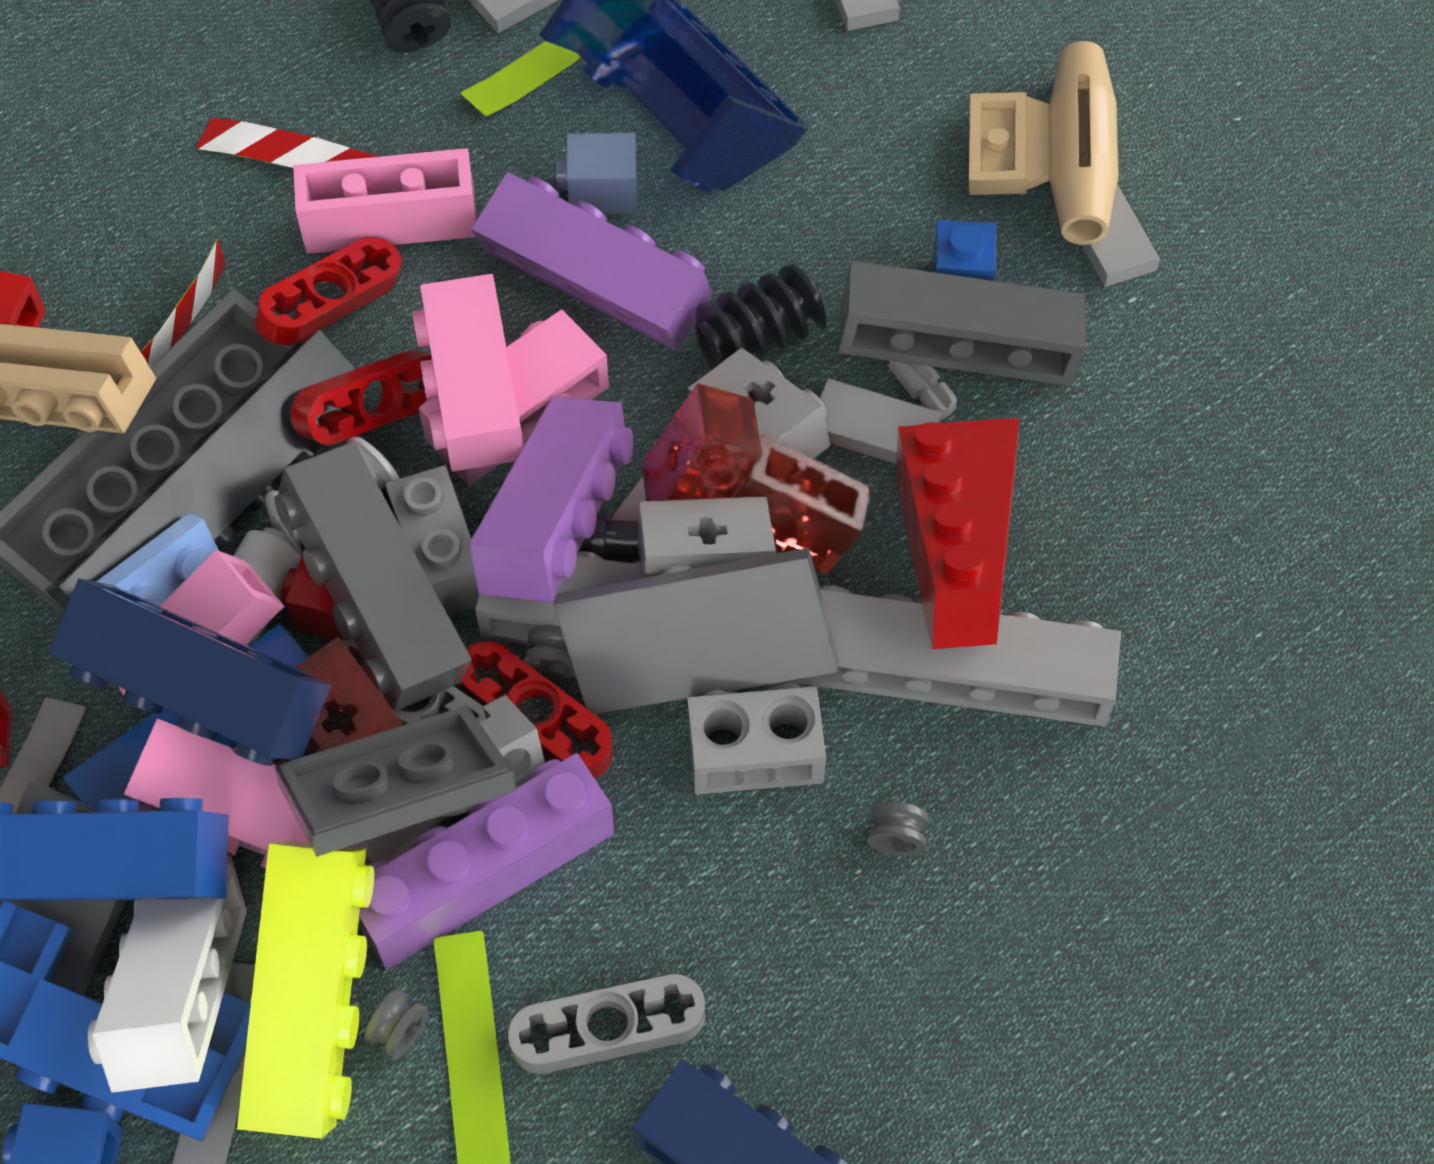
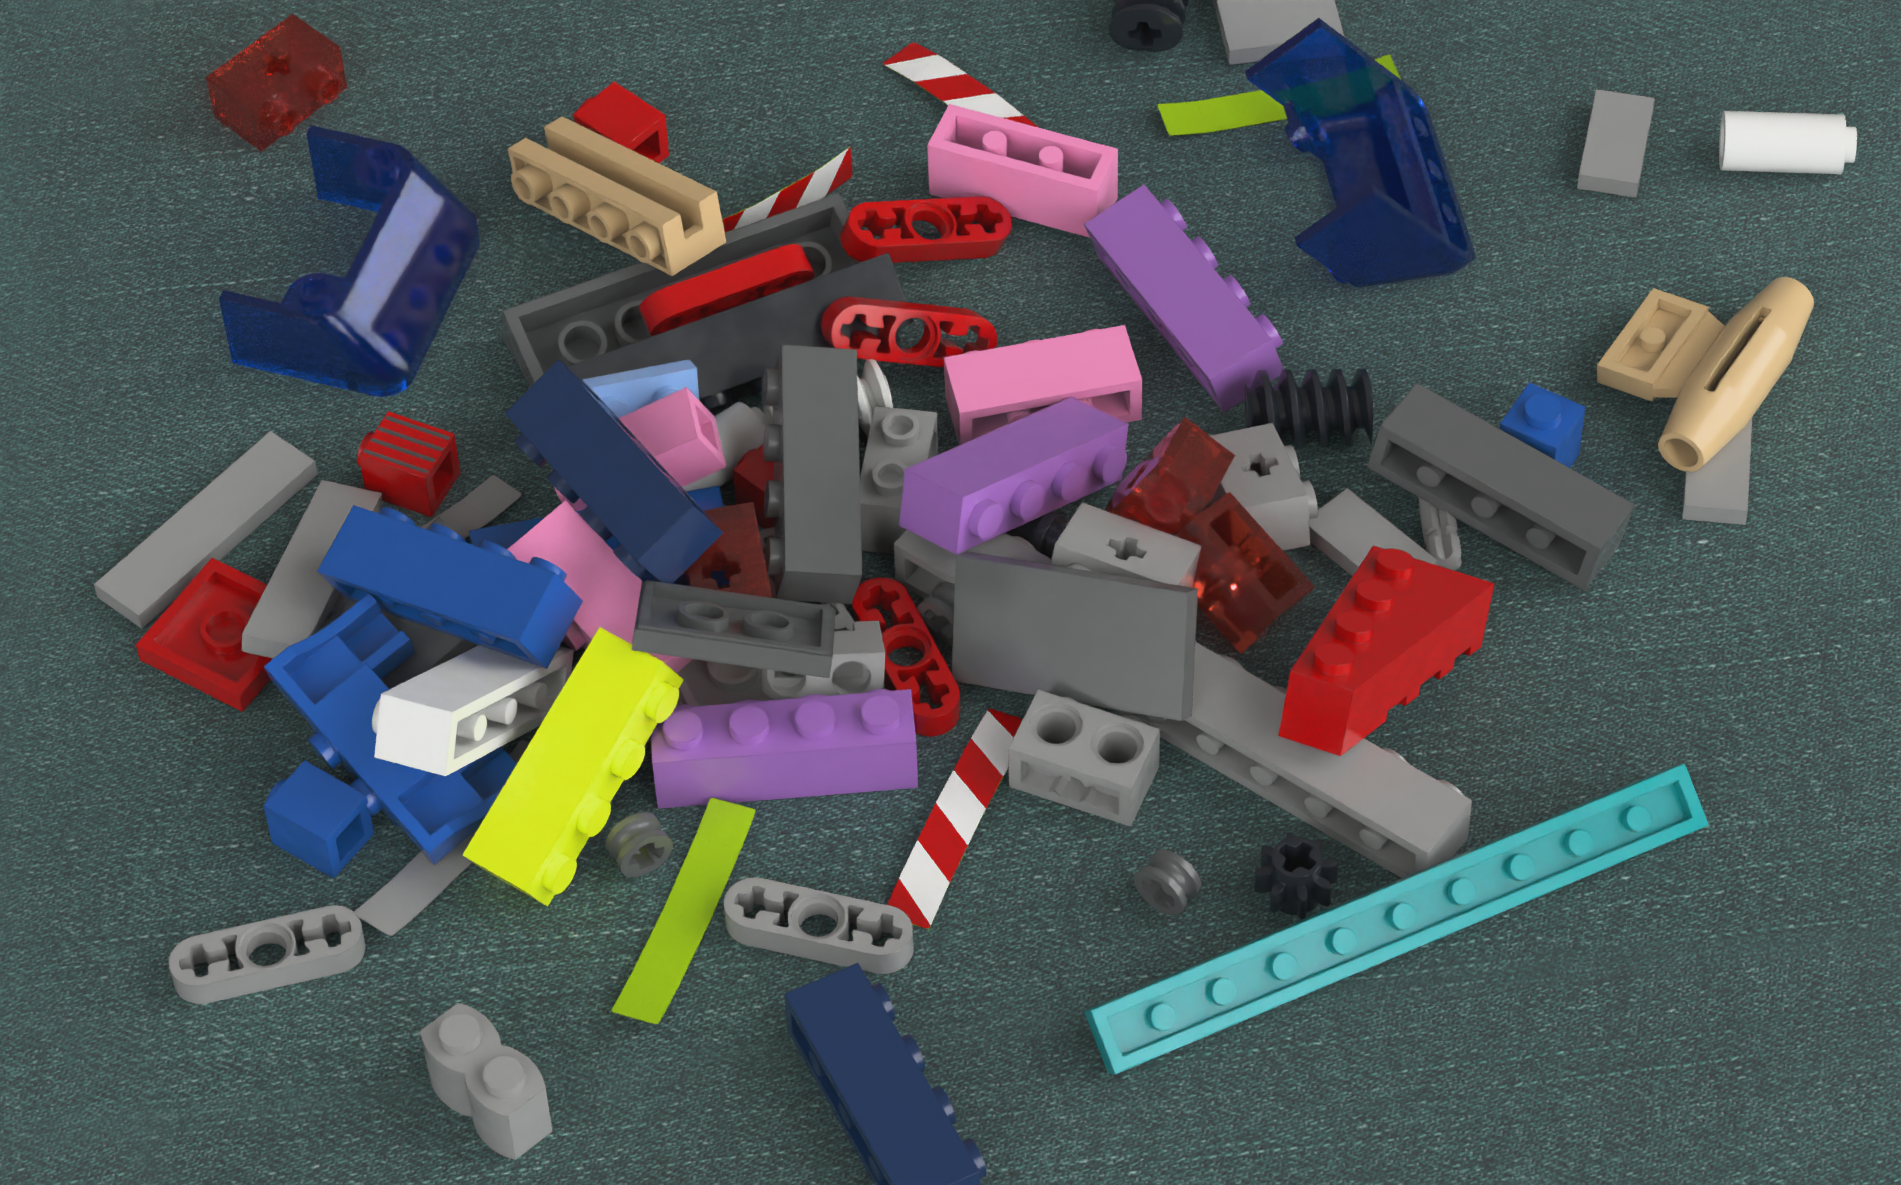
camera: 30 degrees right, 10 degrees down
bright pink brick [412,274,524,472] -> none
sand blue brick [556,133,637,214] -> none
none -> red beam [639,244,815,337]
none -> sticker [887,709,1023,929]
none -> teal plate [1084,763,1709,1074]
none -> black gear [1254,833,1338,919]

